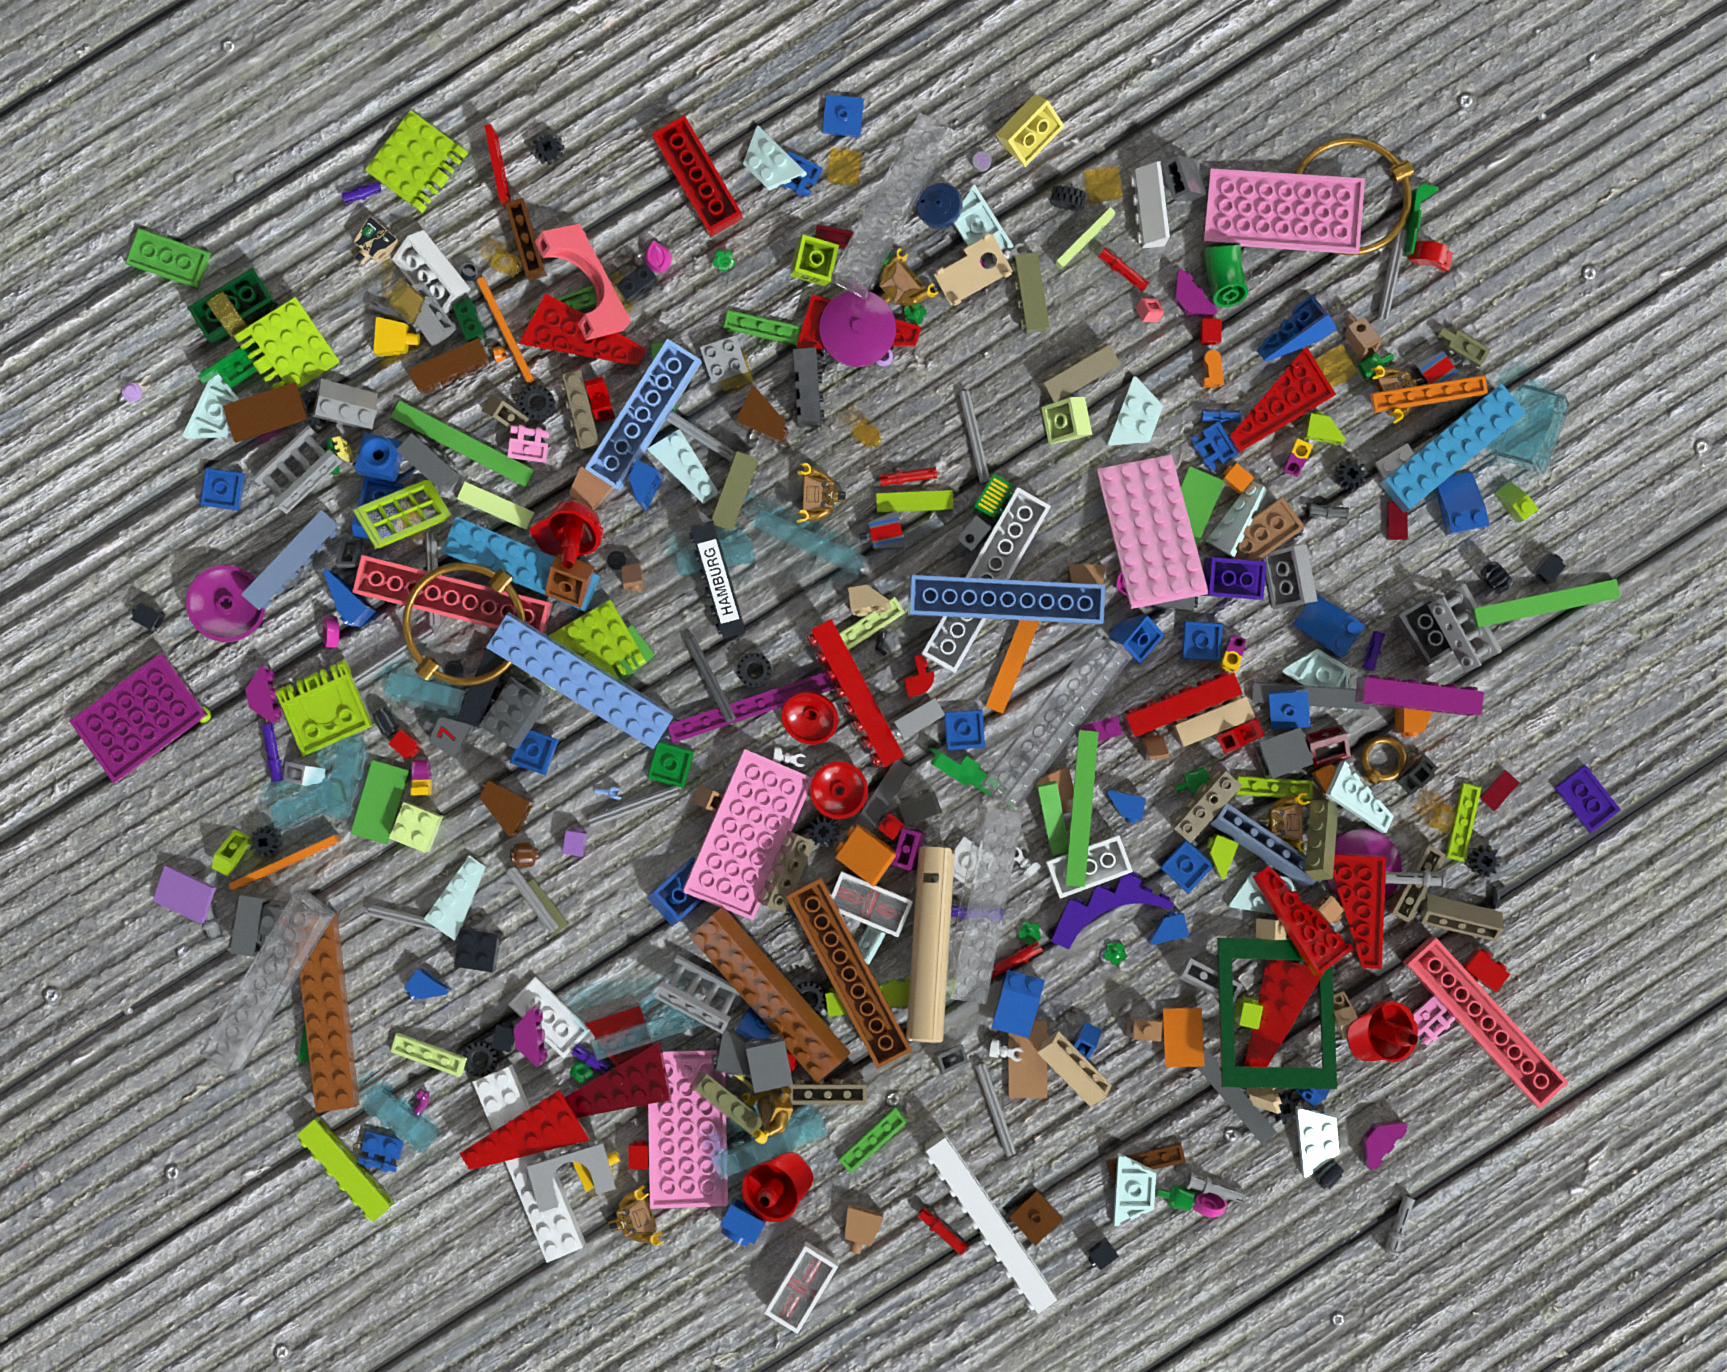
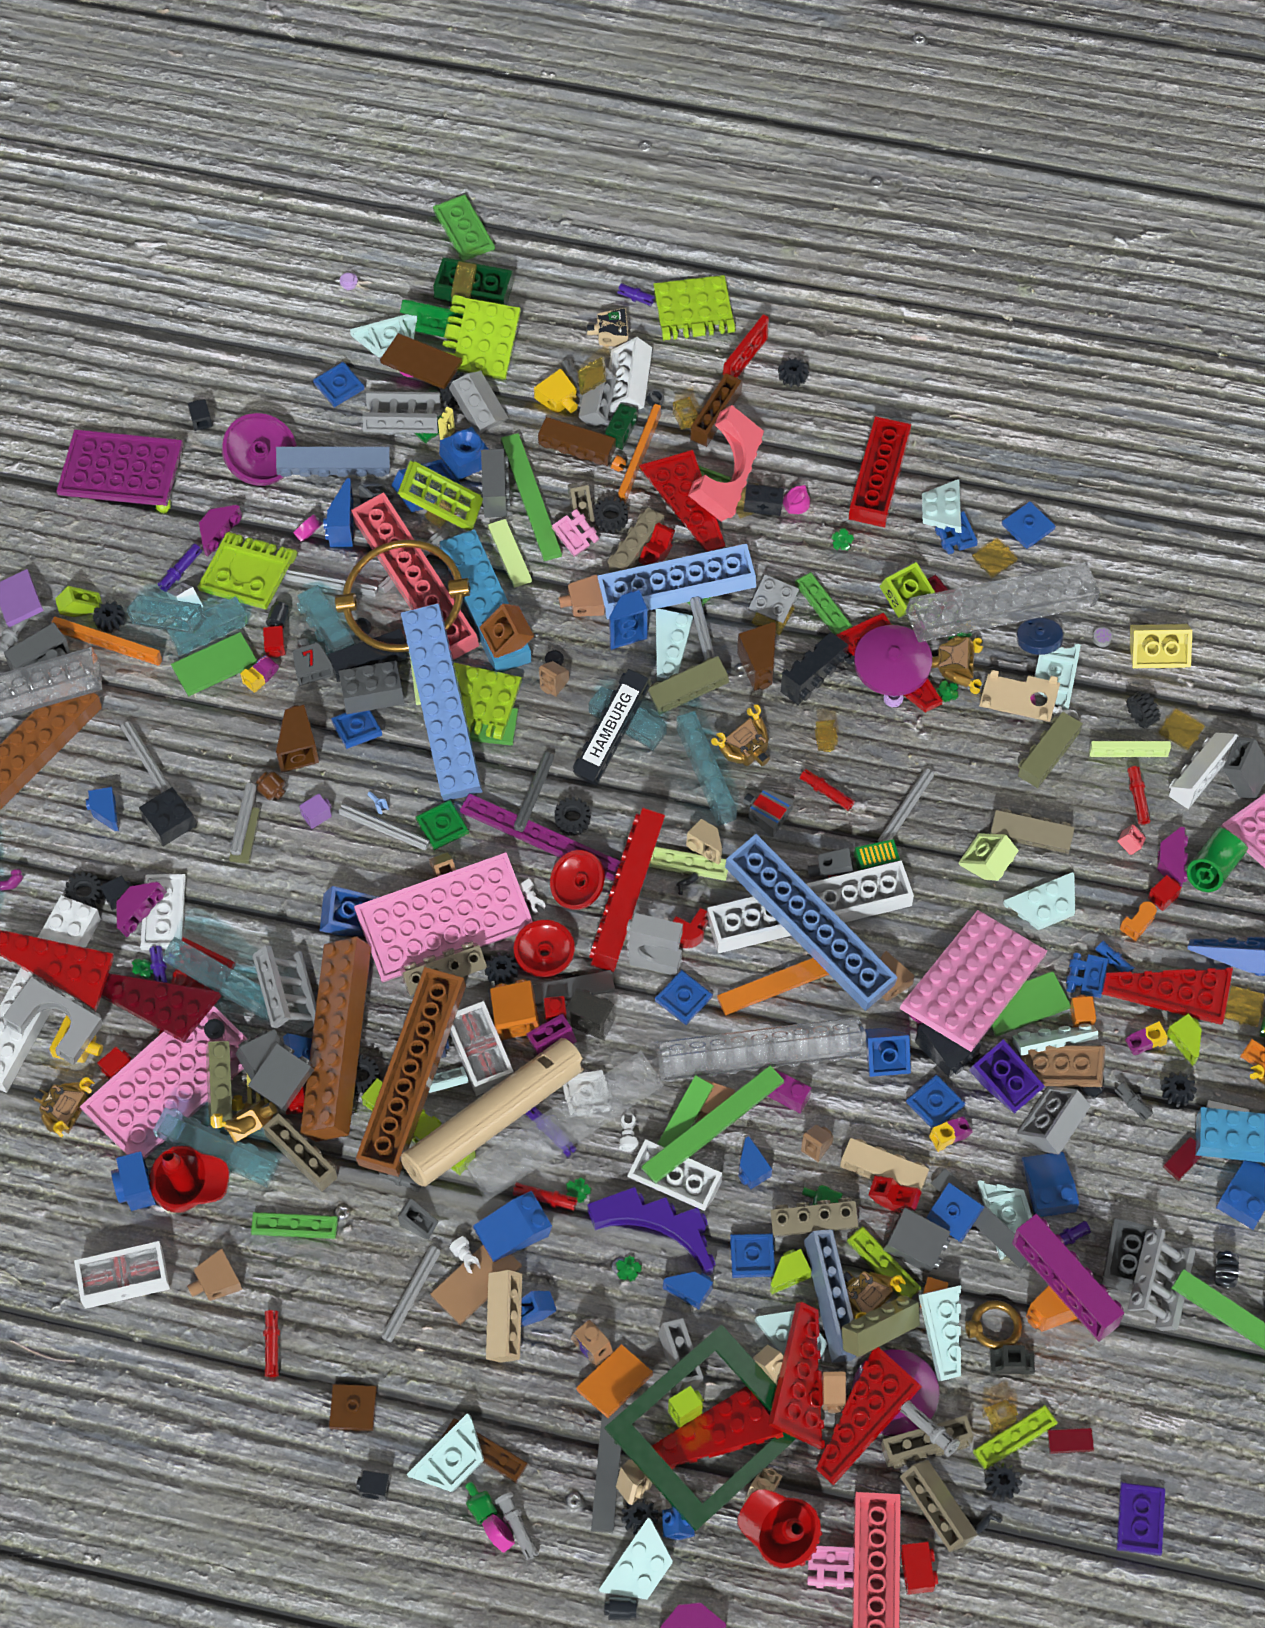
camera: 45 degrees right, 25 degrees down
yellowish green brick [389,802,444,852] -> none
yellowish green tile [390,1033,467,1077] -> none
light aqua wing [424,856,486,941] -> none
red piece [529,499,604,569] -> none
lime tile [876,490,953,513] -> none
white brick [924,1132,1057,1314] -> none
green piece [928,746,999,796] -> none
red brick [1122,671,1243,738] -> none
dark red tile [1306,725,1351,768] -> none
none -> black plate [204,1019,225,1039]

